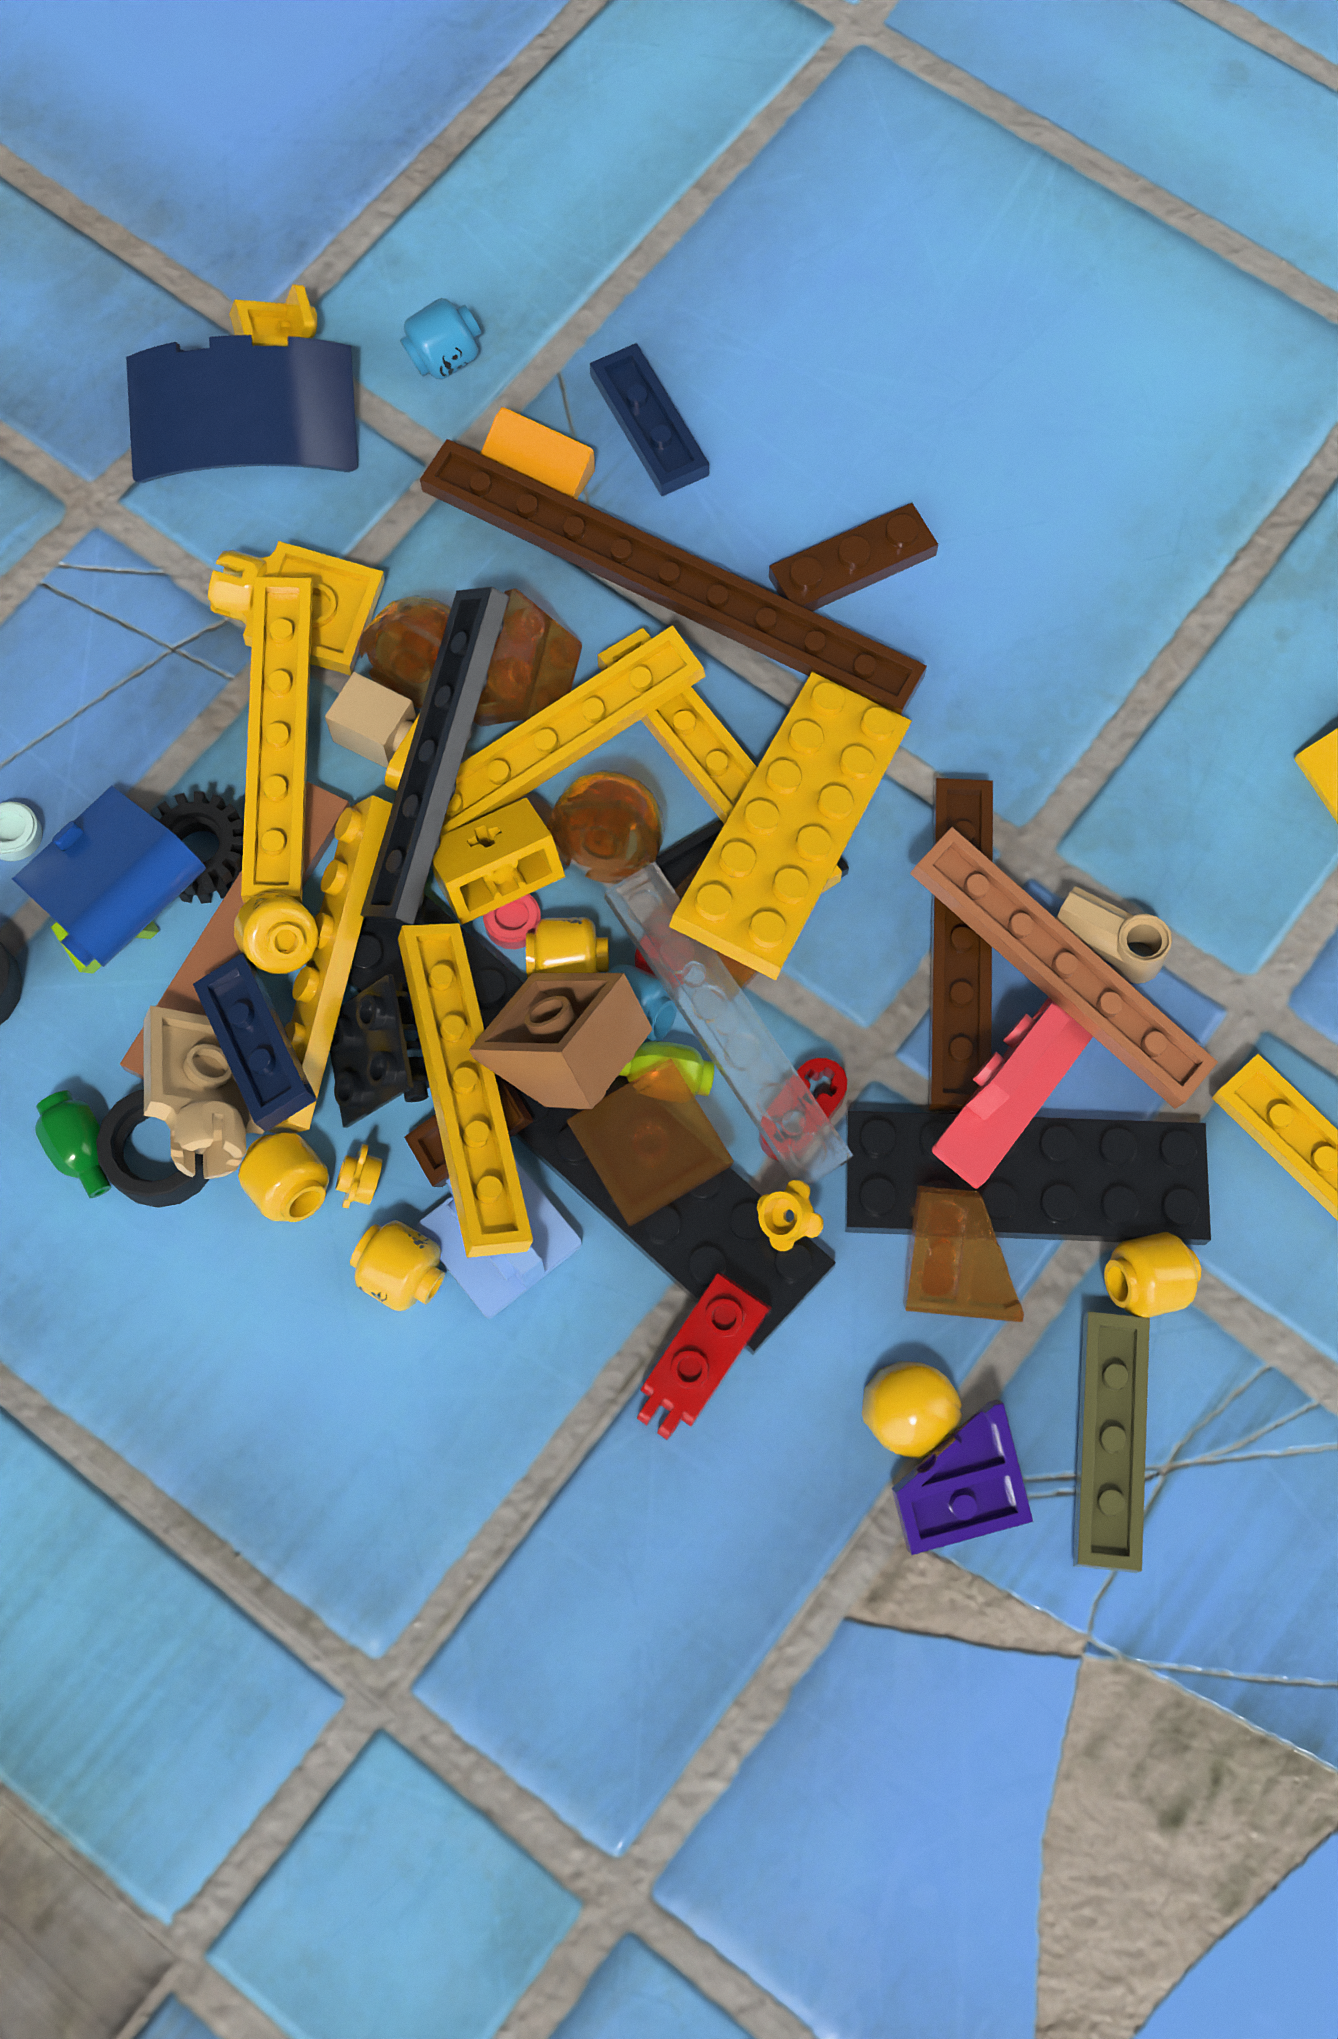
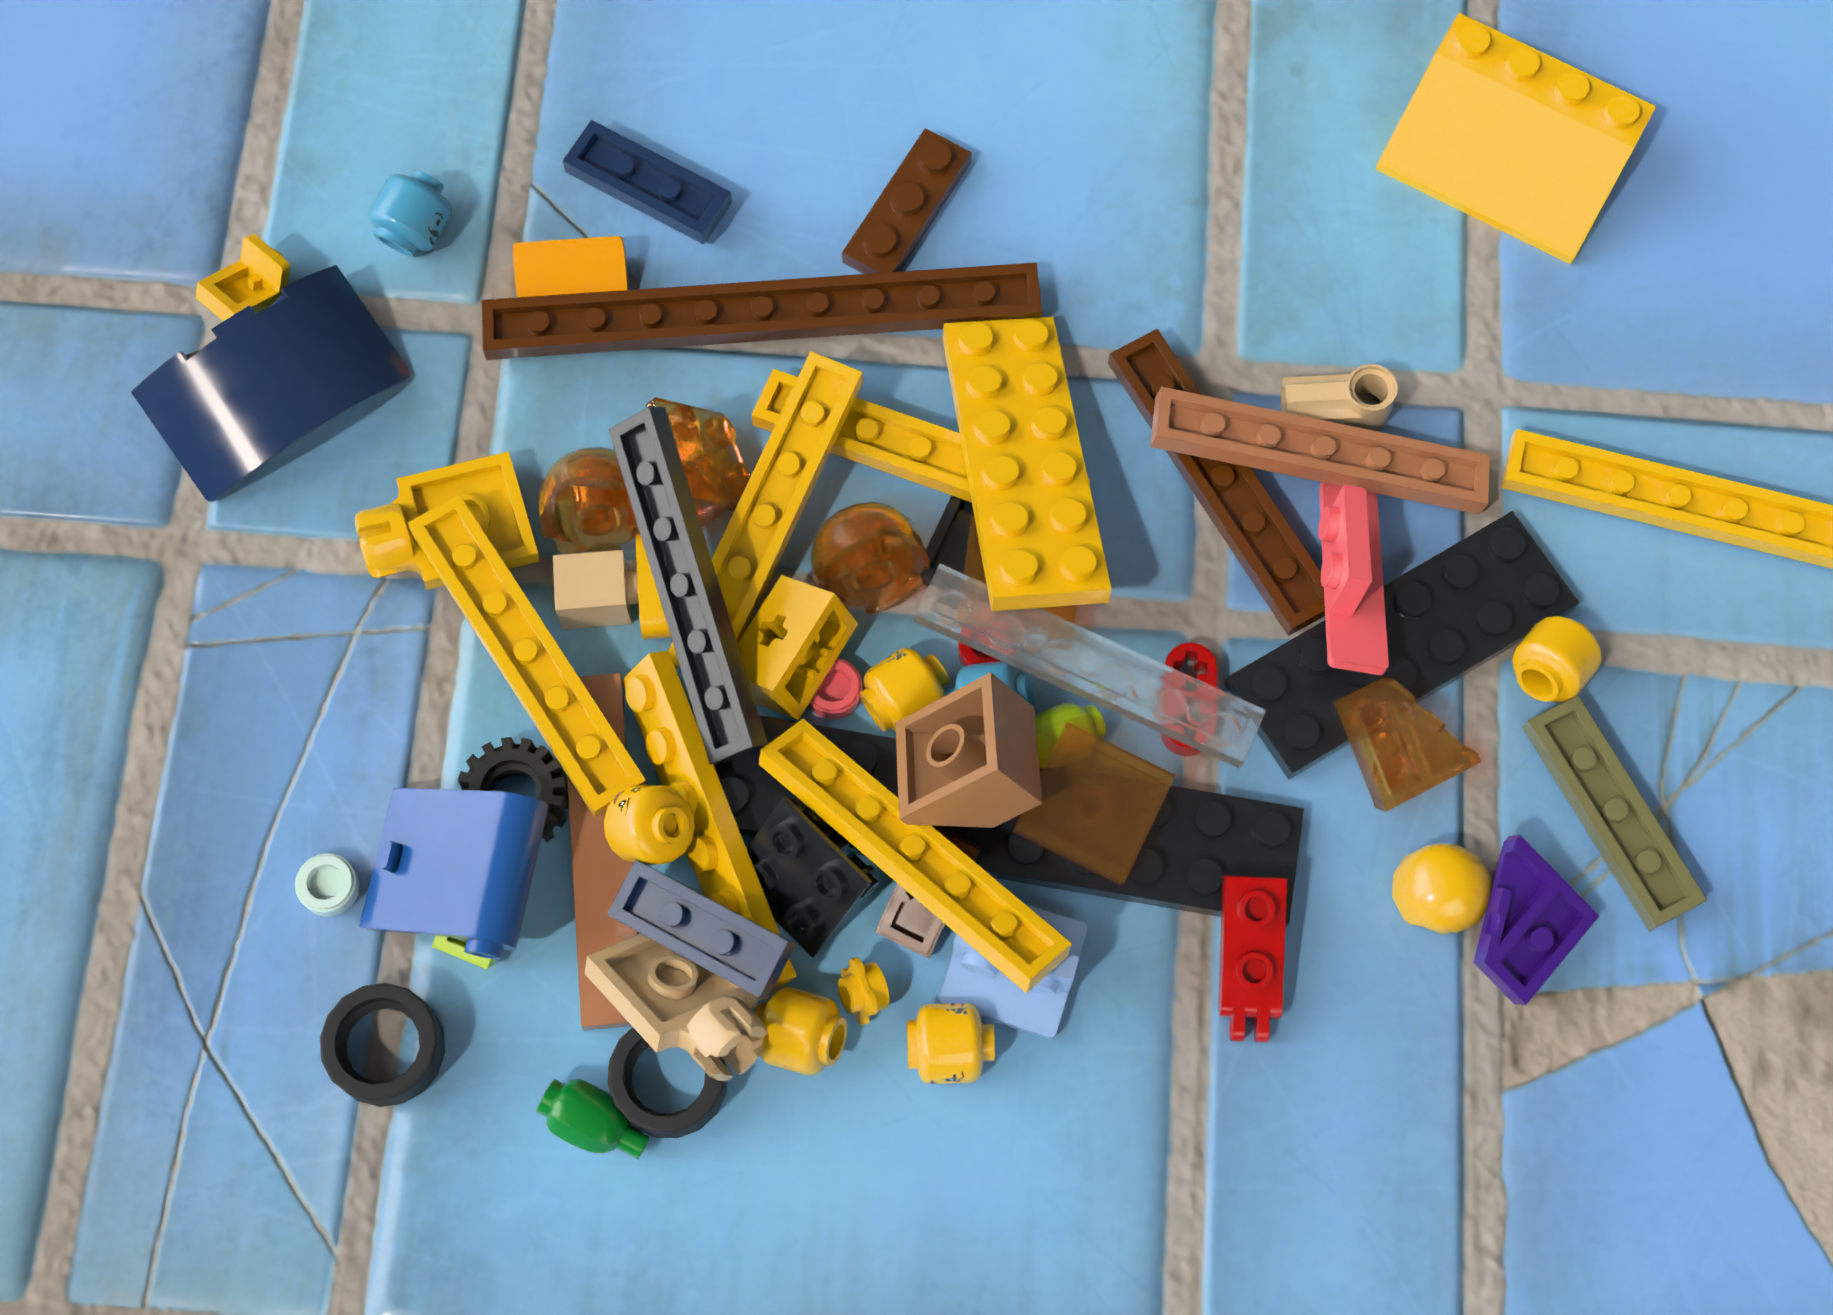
camera: 35 degrees left, 0 degrees up
yellow plate [757,1180,824,1251] -> none

